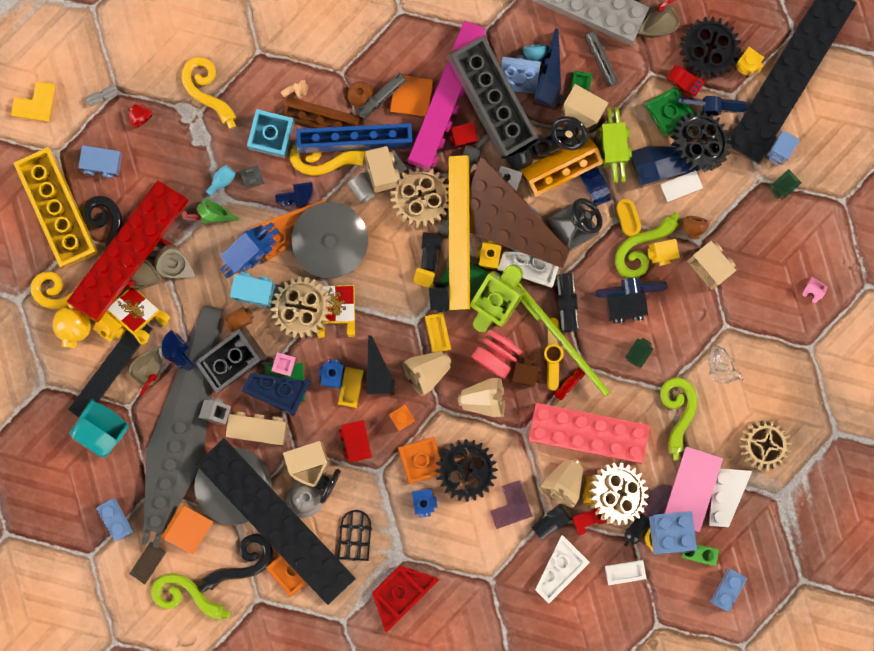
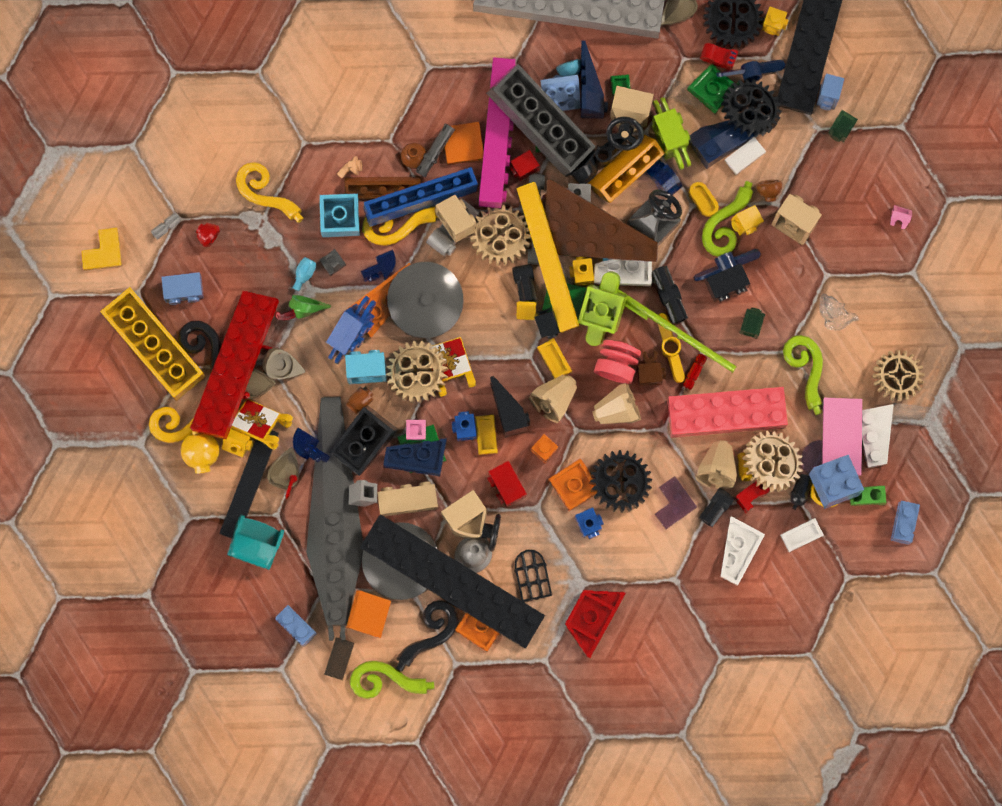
camera: 20 degrees left, 5 degrees down
dark grey pin [584,31,619,87] -> none

